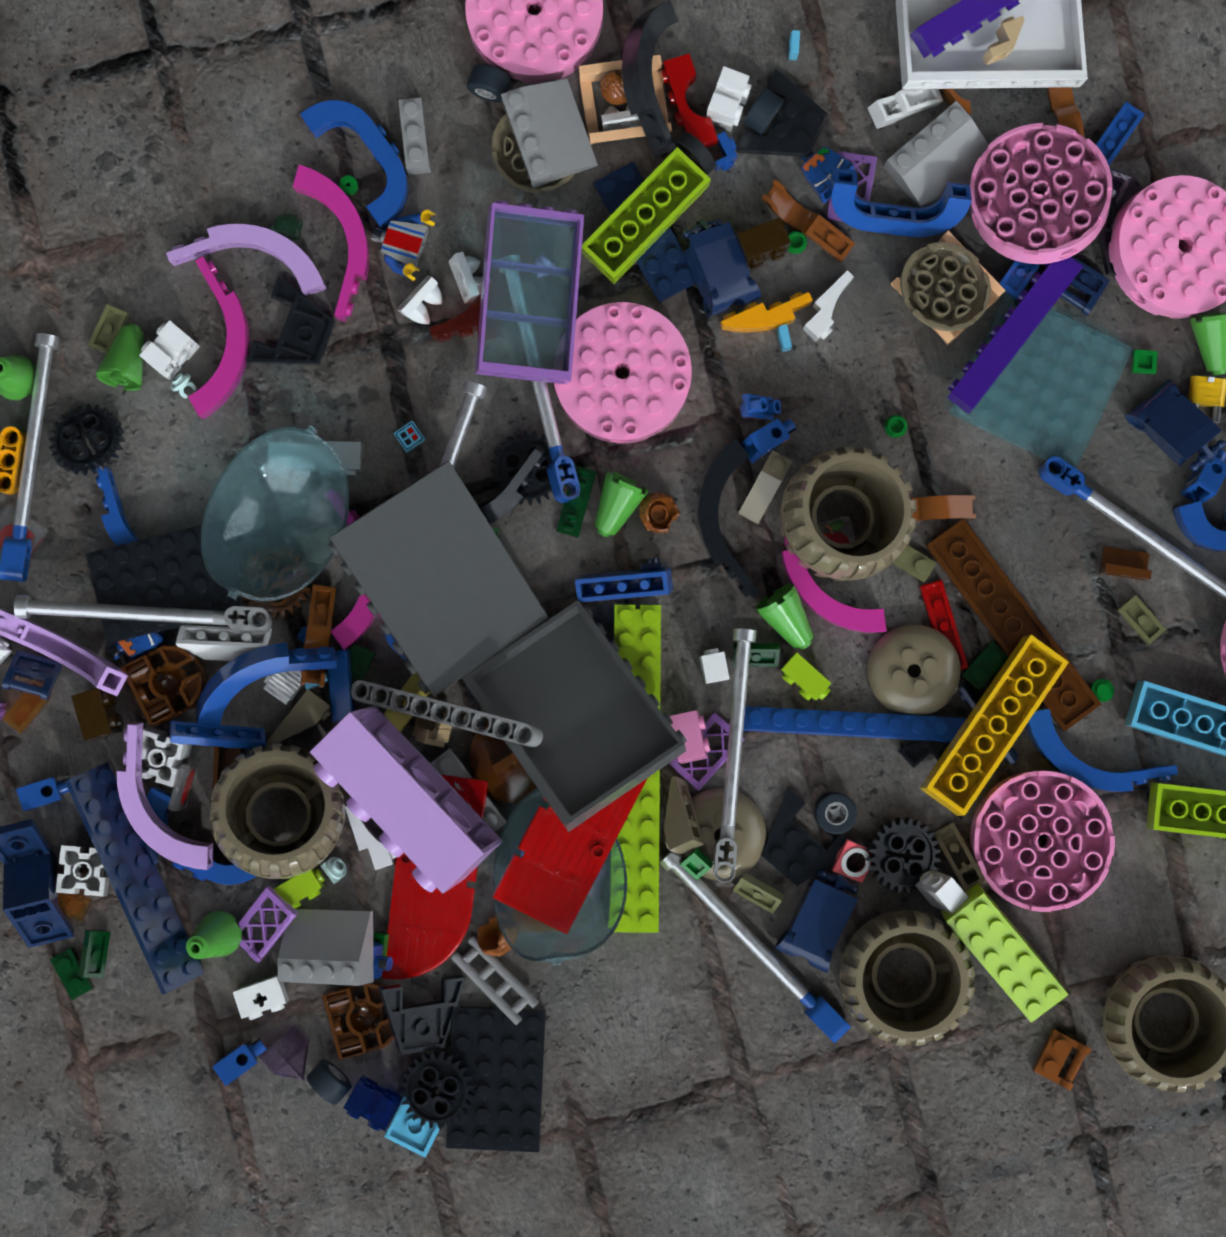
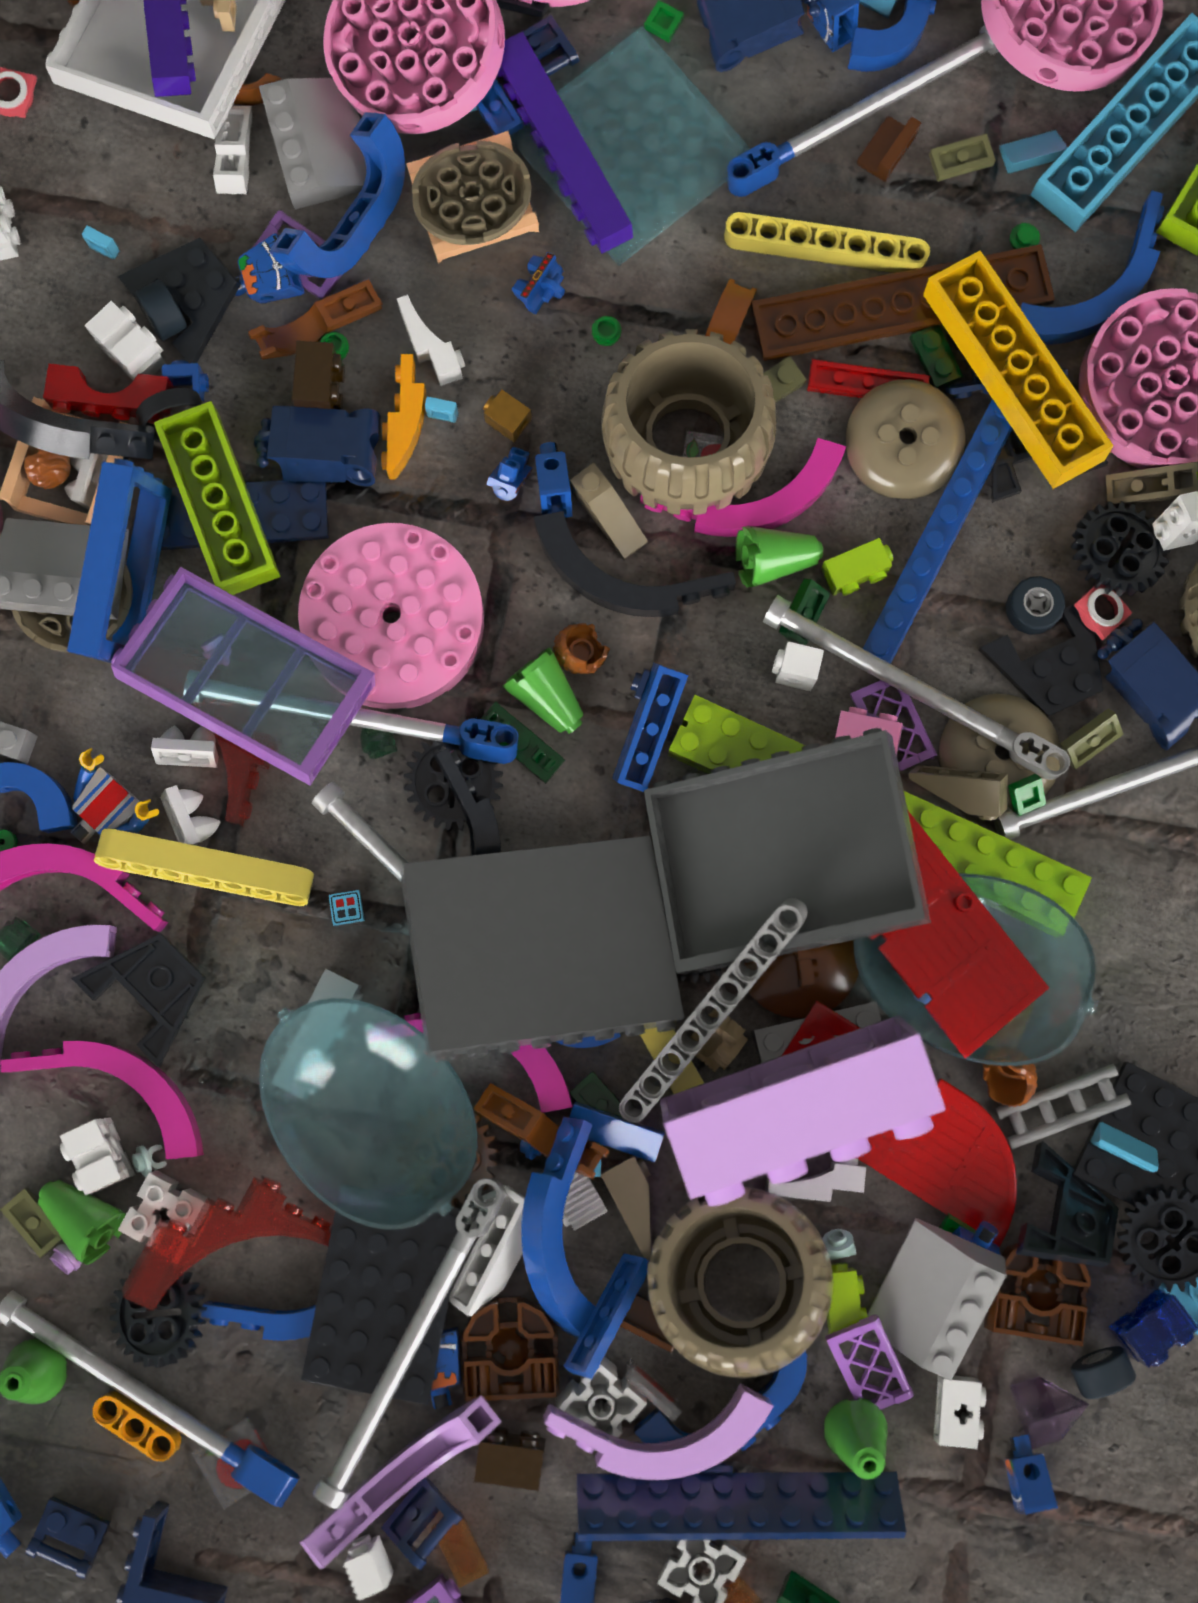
camera: 65 degrees left, 5 degrees down
none -> lavender plate [50,1244,82,1275]
none -> blue window [67,458,172,668]
none -> light yellow beam [94,829,314,906]
none -> white brick [118,1170,212,1260]
none -> clear red arch [122,1177,332,1311]
none -> clear green piece [360,727,397,759]
none -> pearl gold brick [483,389,532,442]
none -> blue hips [512,252,565,314]
none -> light yellow beam [724,212,930,273]
none -> medium azure slope [999,130,1067,174]
none -> medium azure slope [1090,1122,1159,1172]

